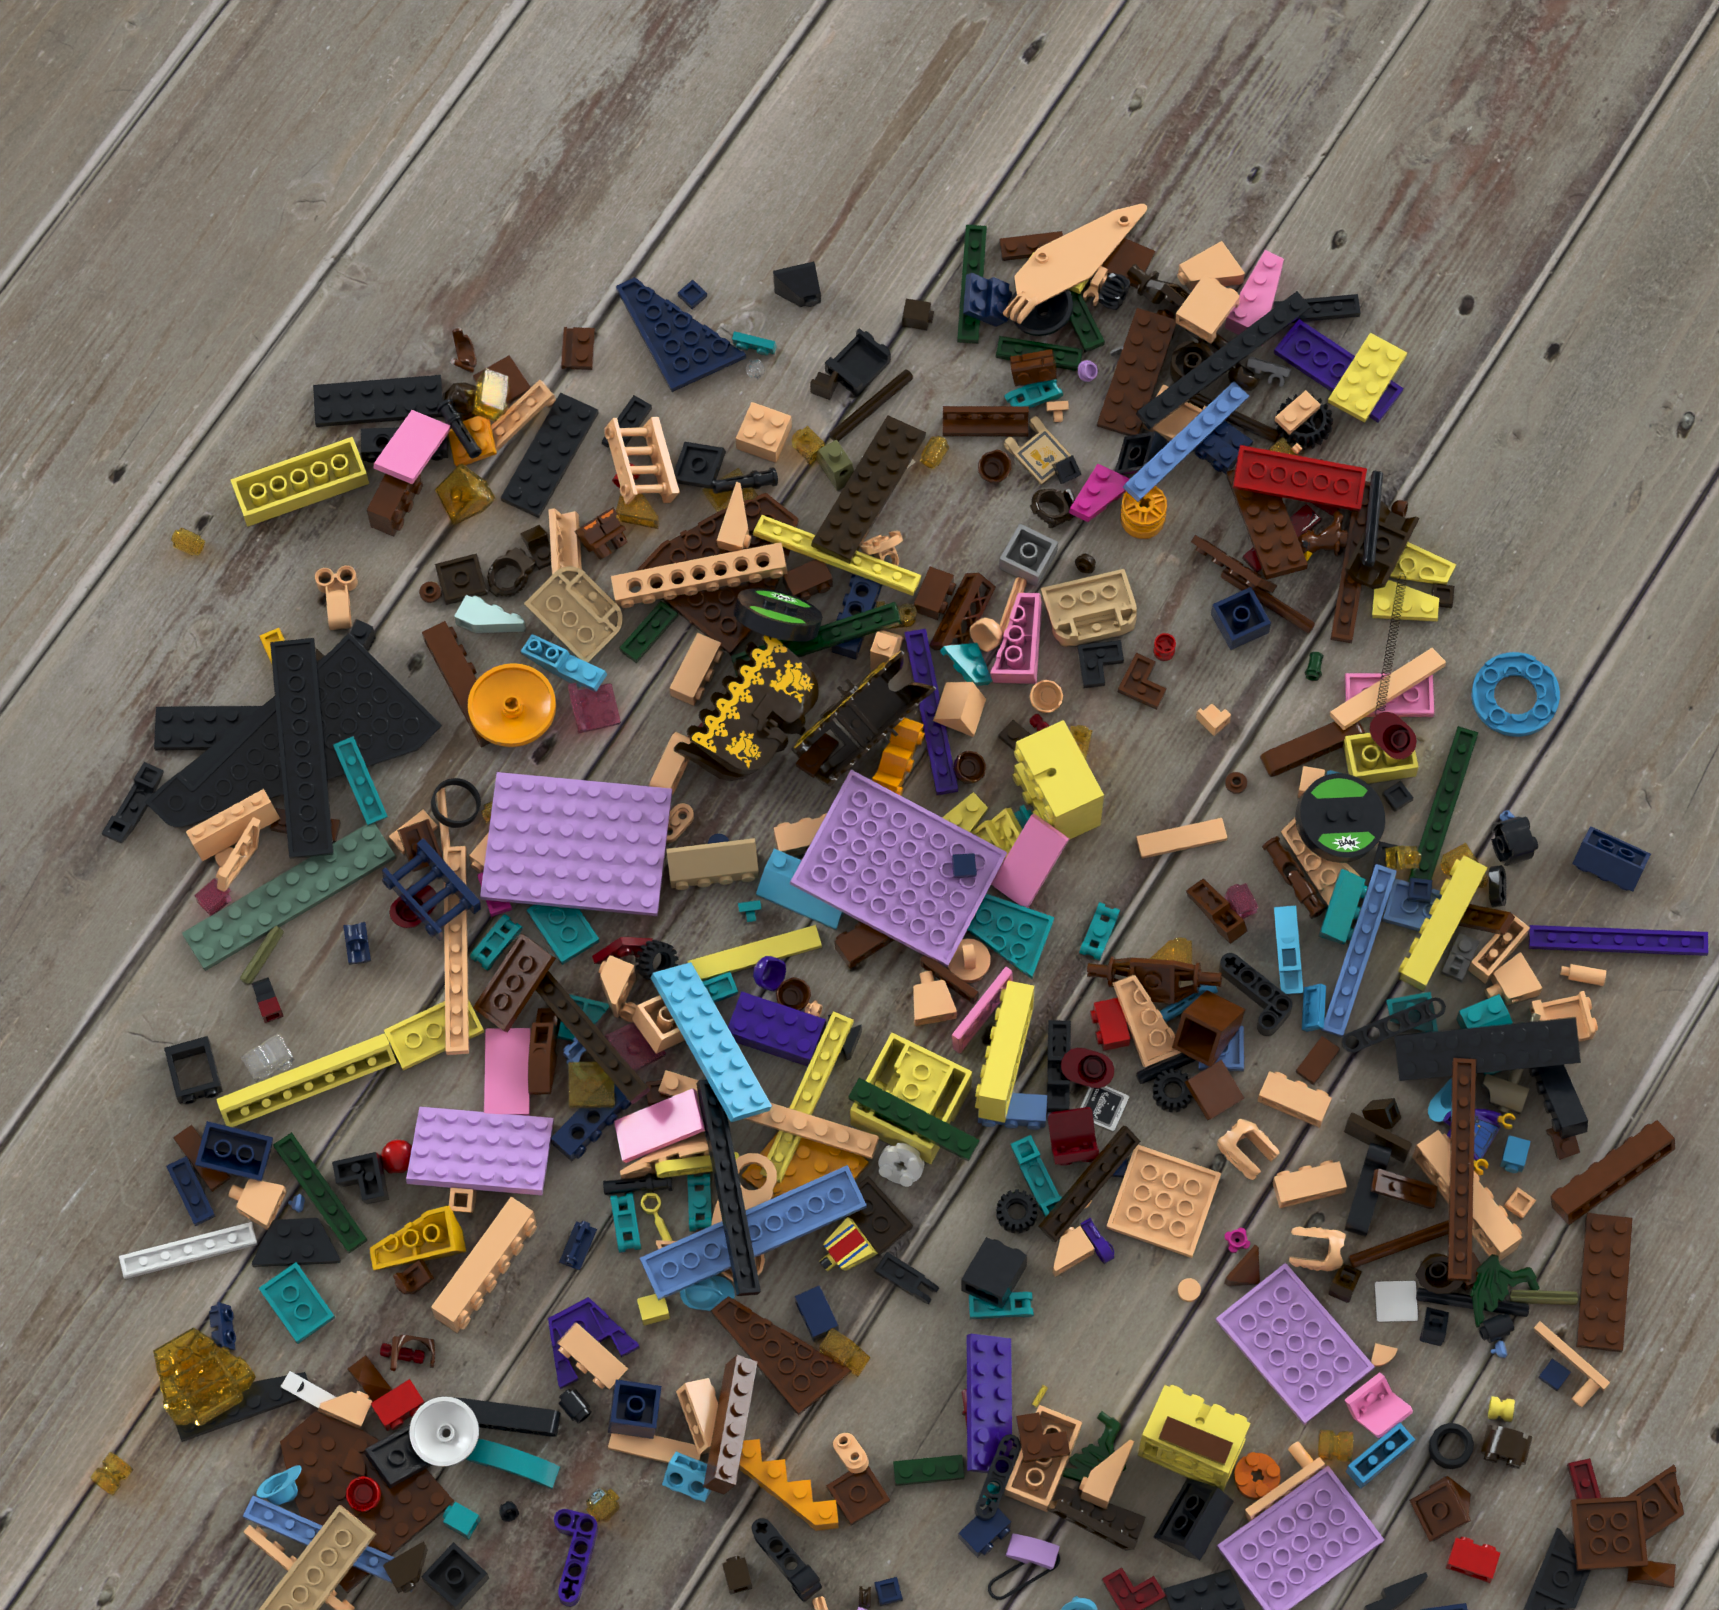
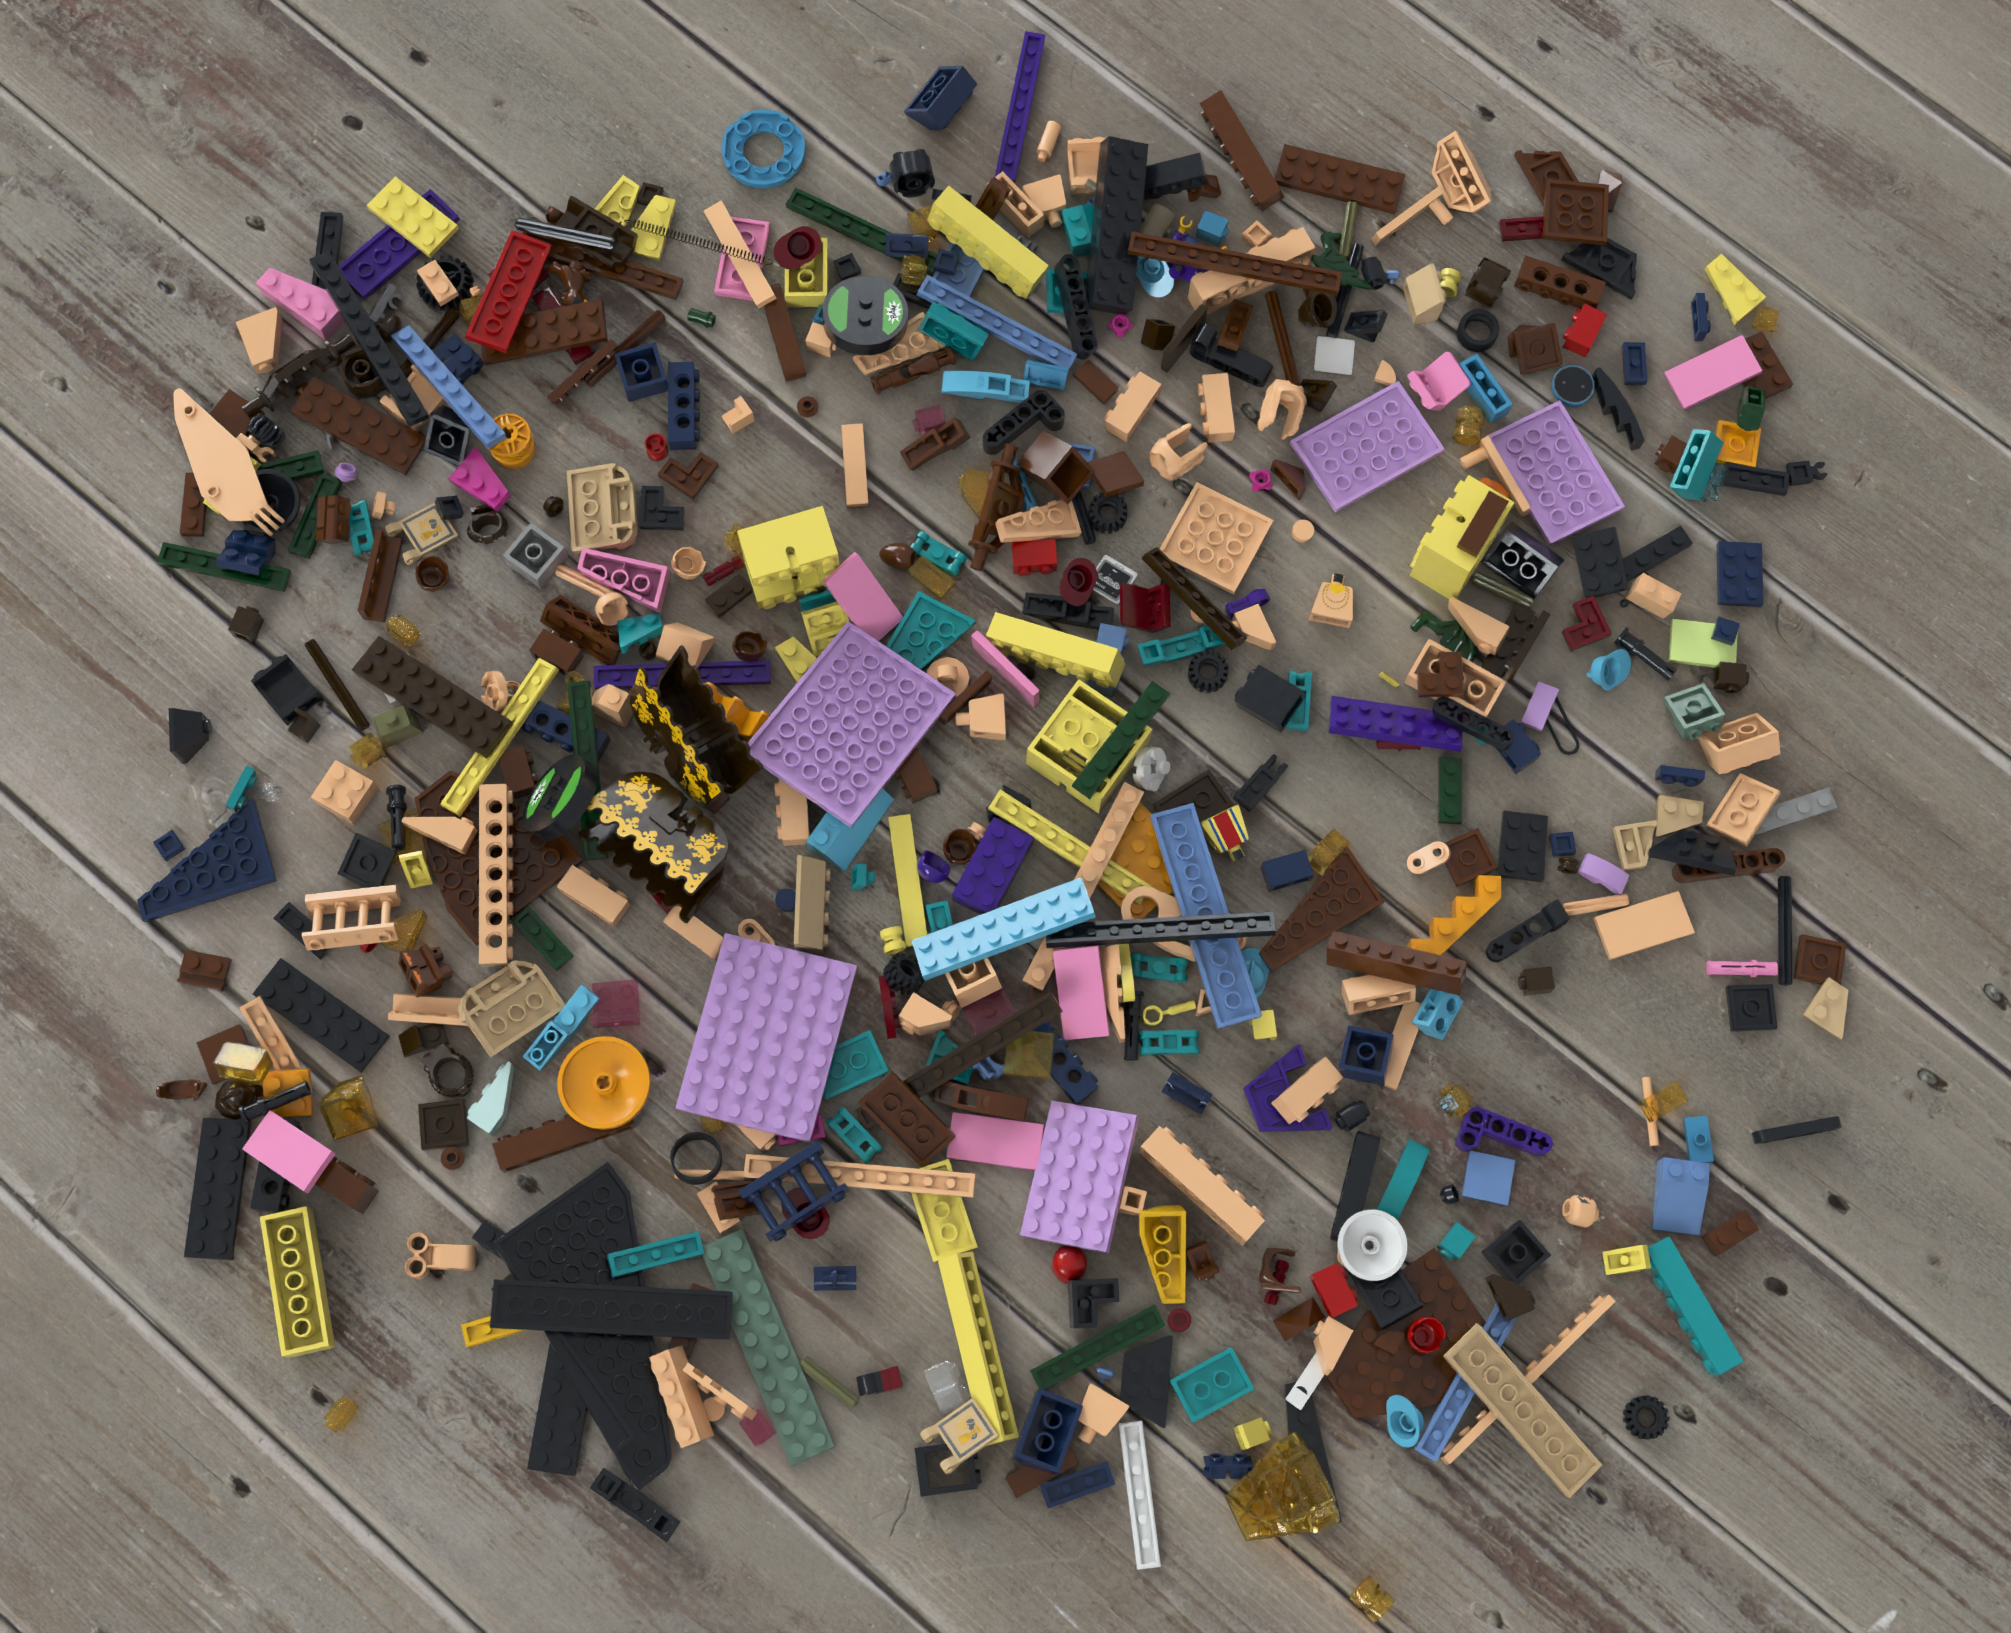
camera: 85 degrees left, 5 degrees up
dark blue tile [952,853,977,878] -> none
light nougat panel [1176,275,1240,344] -> none
dark blue tile [1538,1358,1571,1391] -> none
none -> light yellow slope [399,850,433,888]
none -> dark brown hinge [639,641,657,660]
none -> dark blue brick [668,362,700,450]
none -> reddish brown animal [879,543,916,569]
none -> light yellow wheel [880,926,907,955]
none -> dark blue plate [886,233,929,258]
none -> clear yellow plate [908,556,955,600]
none -> tan flag [920,1398,999,1474]
none -> dark pink plate [1108,314,1133,338]
none -> dark red tile [1167,1308,1191,1333]
none -> light yellow slope [1233,1417,1272,1451]
none -> light nougat torso [1309,574,1353,628]
none -> tan slope [1403,263,1446,325]
none -> light nougat wedge [1432,131,1492,213]
none -> medium blue tile [1461,1151,1515,1206]
none -> olive axle [1472,572,1534,609]
none -> black plate [1497,811,1548,882]
none -> reddish brown brick [1514,255,1606,310]
none -> black tile [1551,365,1595,407]

